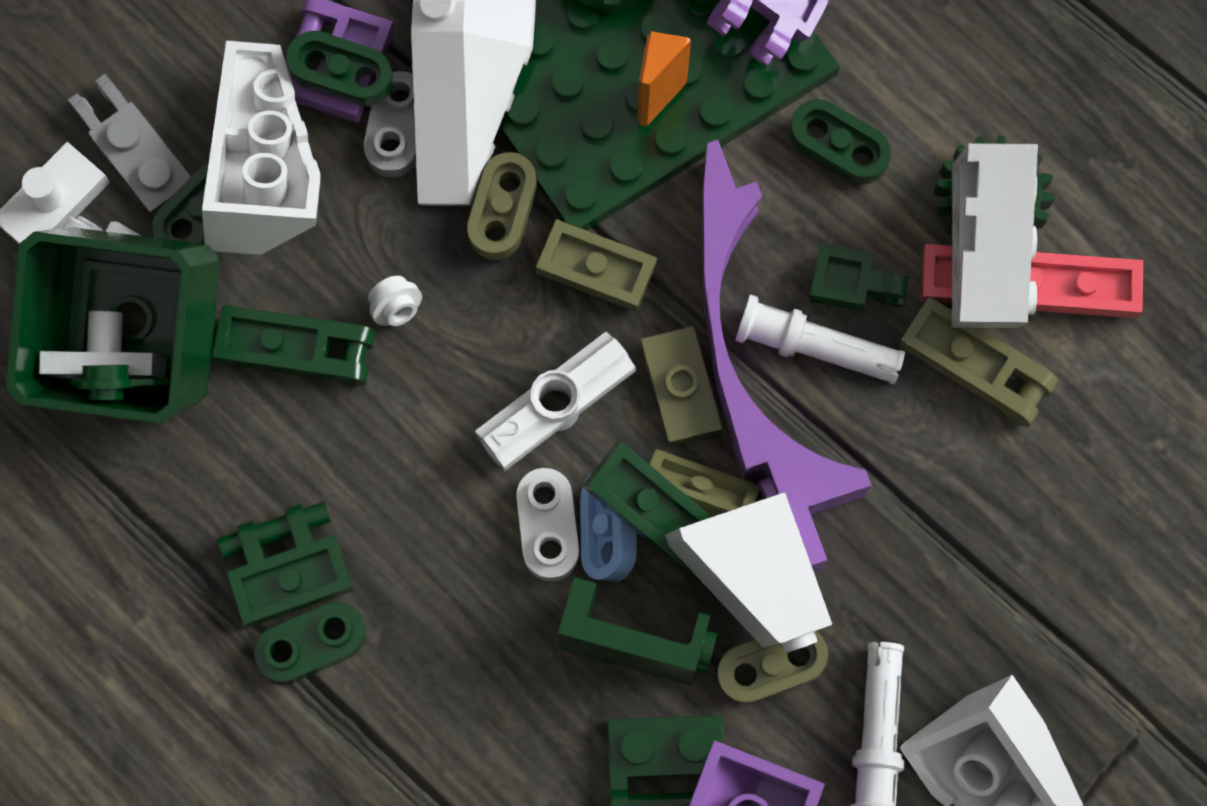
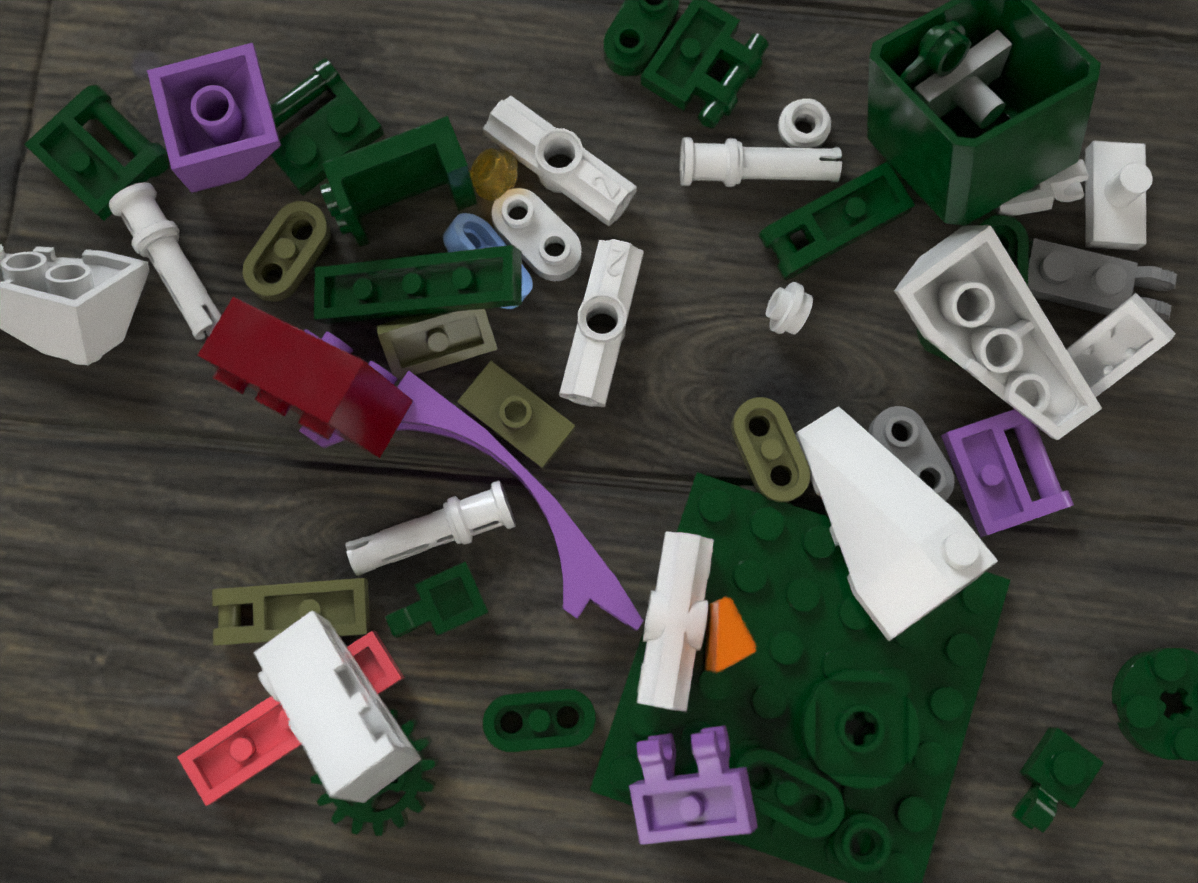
camera: 140 degrees right, 5 degrees up
dark green plate [287,31,393,106] -> none
olive plate [536,219,657,312] -> none
white slope [665,492,832,653] -> none
none -> dark red wedge [197,297,413,458]
none -> clear yellow plate [470,148,518,201]
none -> white piece [483,95,637,226]
none -> white piece [637,531,714,711]
none -> white pin [680,137,842,187]
none -> white plate [778,99,831,148]
none -> white tile [1066,293,1176,397]

